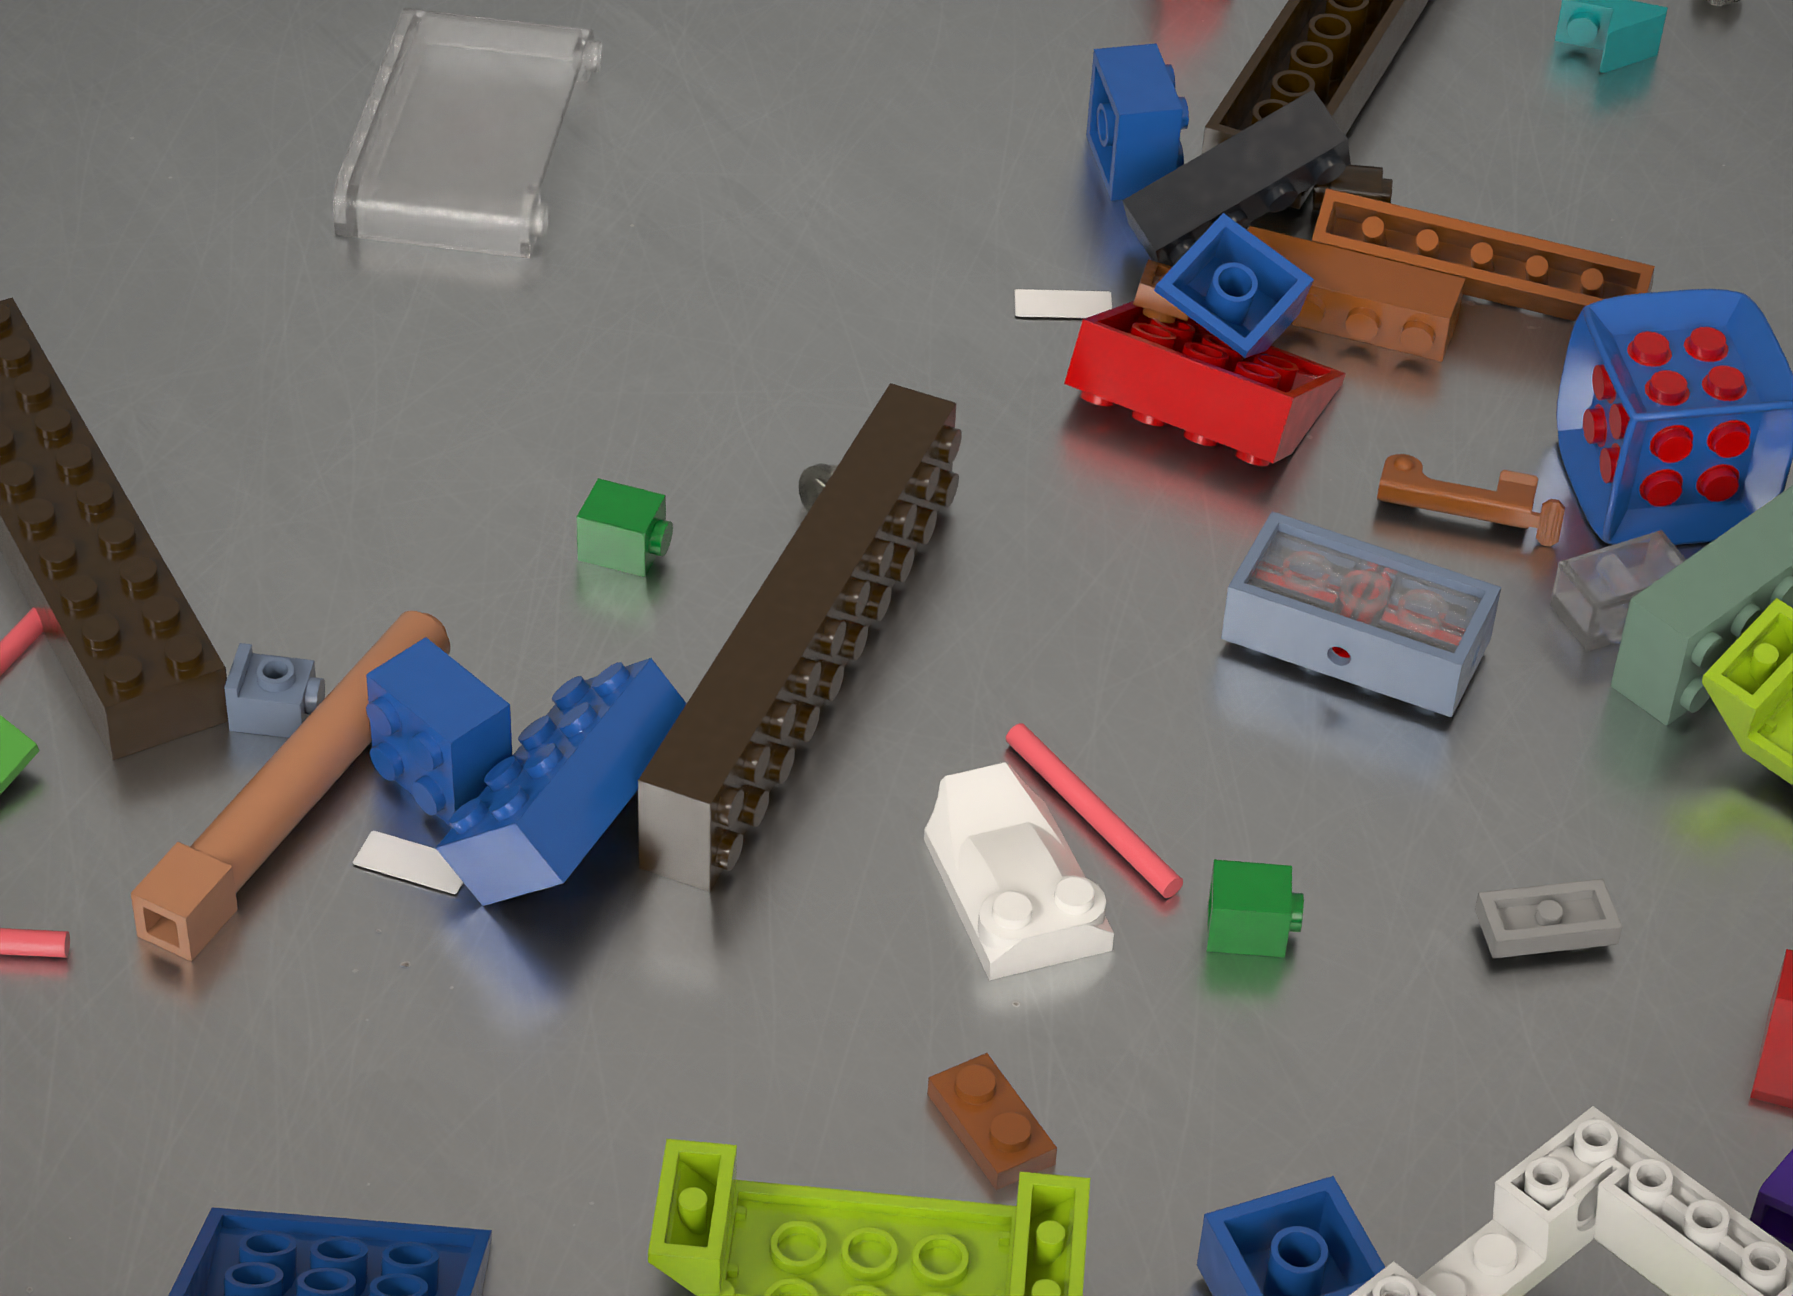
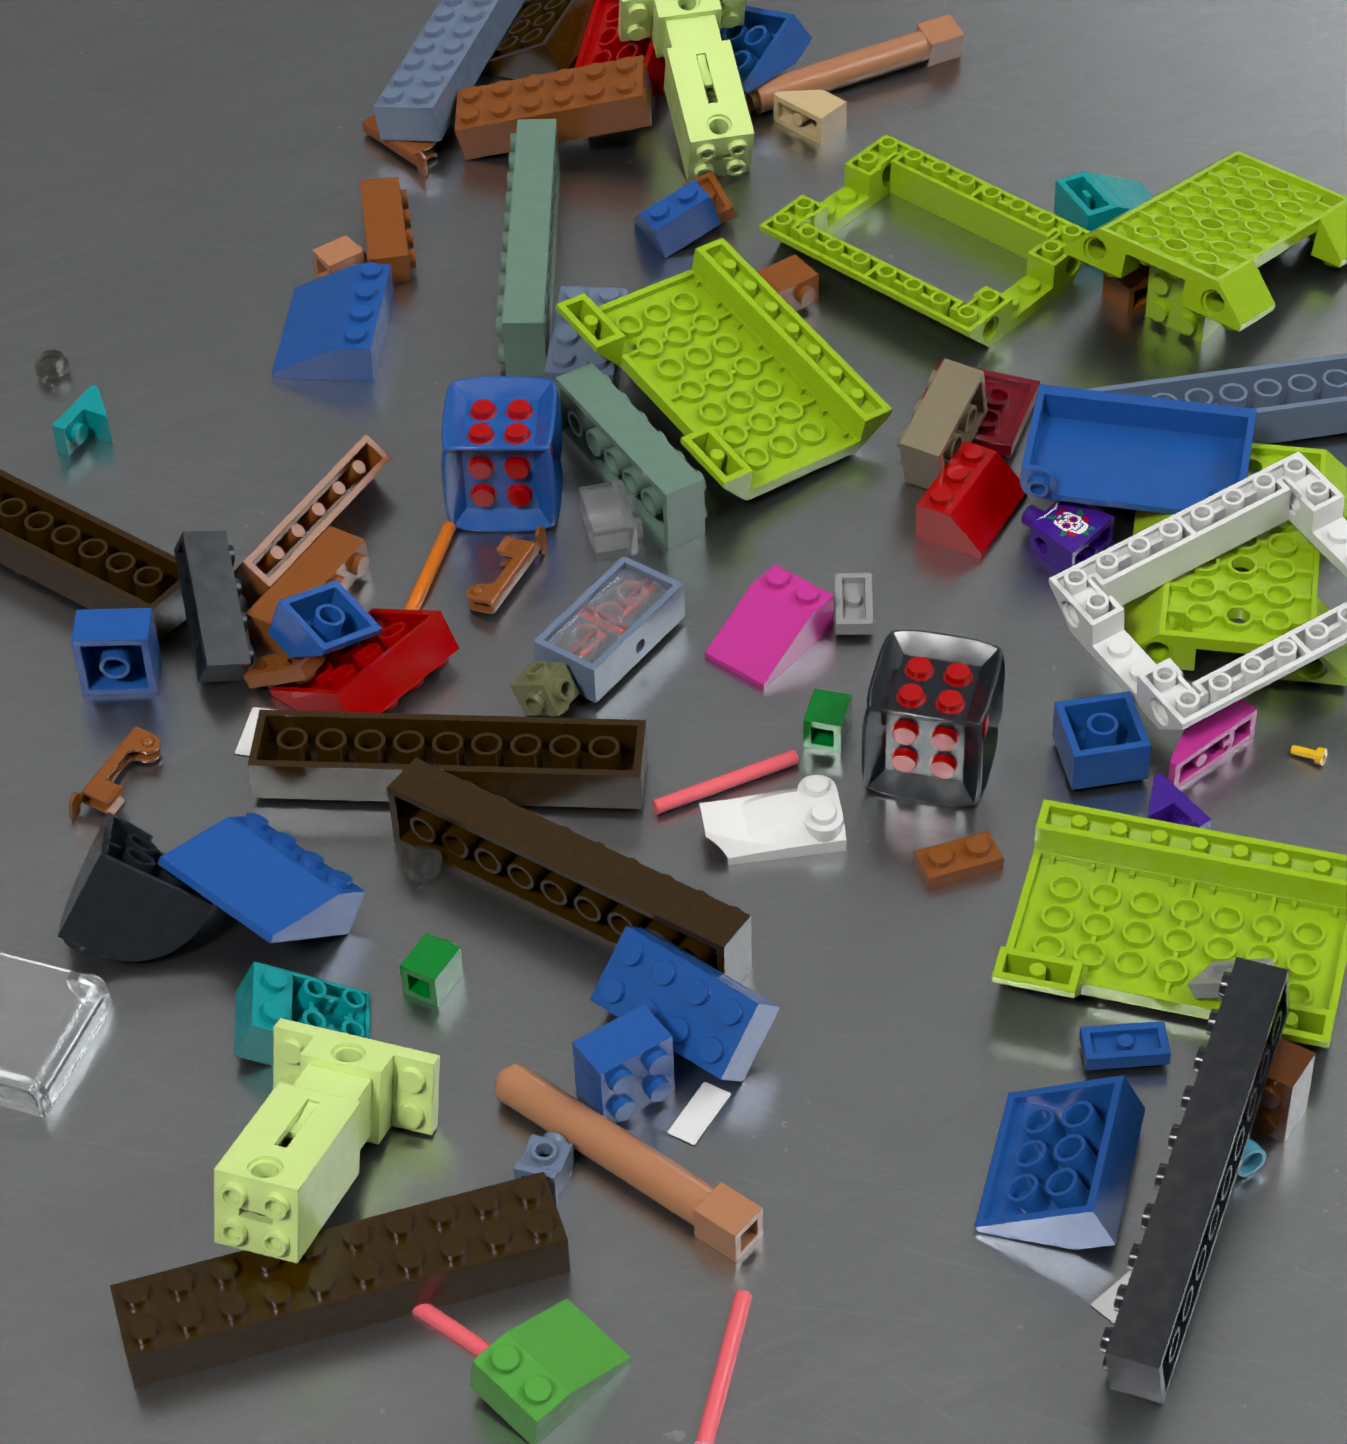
camera: 75 degrees left, 0 degrees up
none -> black brick [58,812,213,961]
none -> dark orange piece [69,726,161,820]
none -> blue slope [158,813,366,943]
none -> yellowish green brick [214,1018,440,1264]
none -> teal slope [233,961,370,1066]
none -> dark brown brick [247,710,648,809]
none -> orange bar [404,521,457,610]
none -> olive brick [510,661,580,717]
none -> dark pink slope [705,564,834,690]
none -> black piece [862,630,1005,806]

